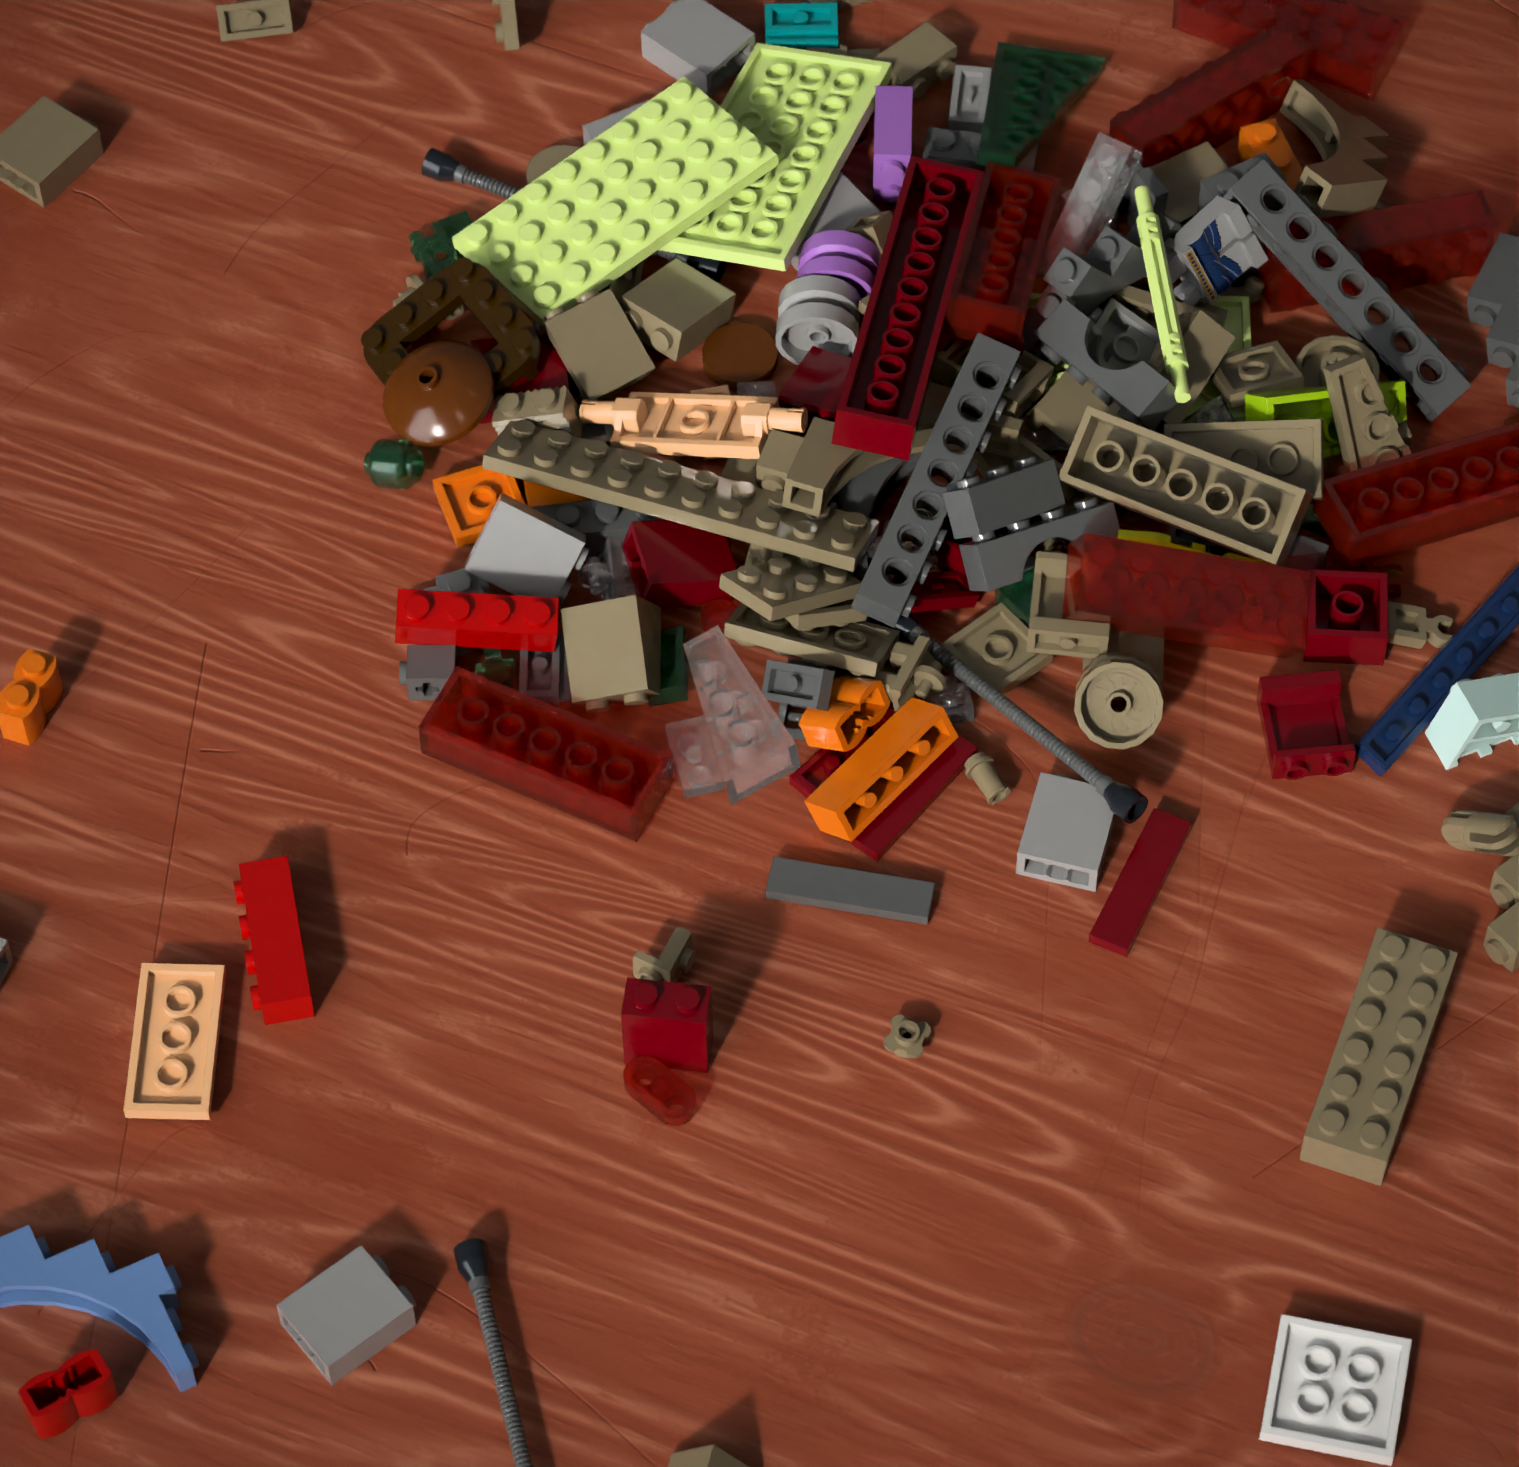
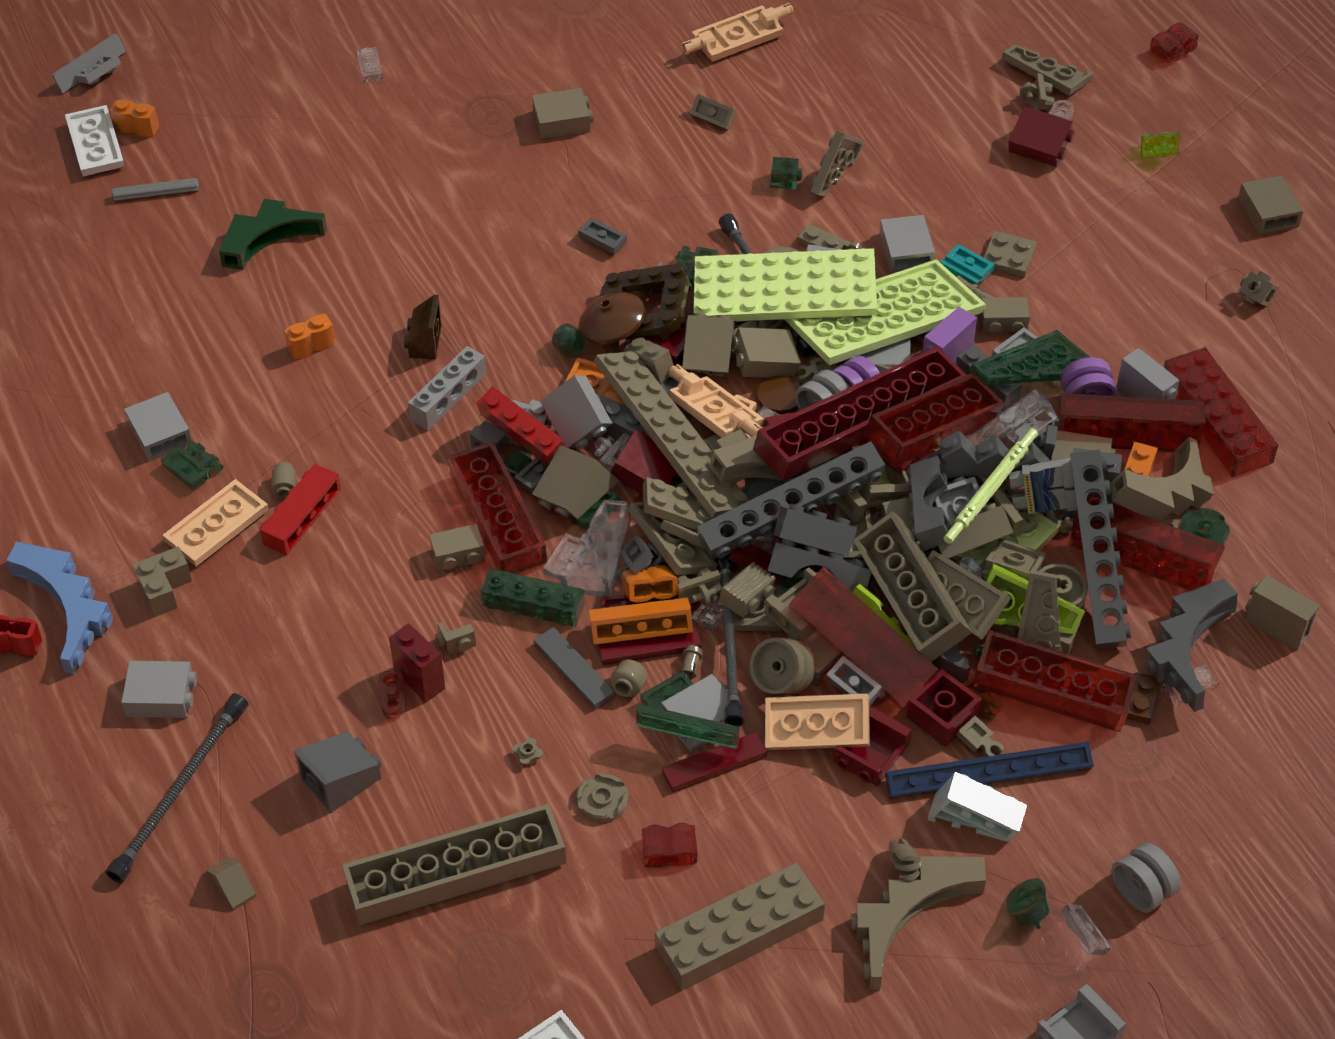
camera: 40 degrees right, 5 degrees down
none -> dark tan brick [132,546,192,617]
none -> clear green plate [161,440,224,490]
none -> dark tan brick [272,462,296,499]
none -> dark grey slope [294,731,381,813]
none -> dark tan brick [342,804,566,926]
none -> dark brown slope [404,295,442,359]
none -> light grey brick [408,346,487,431]
none -> dark tan brick [429,524,485,571]
none -> clear green brick [480,568,585,627]
none -> dark tan tile [576,773,629,823]
none -> dark grey plate [578,218,627,254]
none -> dark tan head [610,659,647,697]
none -> clear green tile [636,704,740,748]
none -> clear green plate [640,671,693,718]
none -> clear red brick [641,823,698,868]
none -> dark tan brick [719,562,775,618]
none -> light nougat plate [765,694,870,750]
none -> clear green brick [771,157,803,189]
none -> dark tan plate [796,357,837,385]
none -> dark tan plate [798,224,862,250]
none -> light grey brick [826,656,885,707]
none -> medium lavender wheel [1060,357,1118,416]
none -> light grey brick [1116,348,1179,422]
none -> clear green plate [1179,508,1230,554]

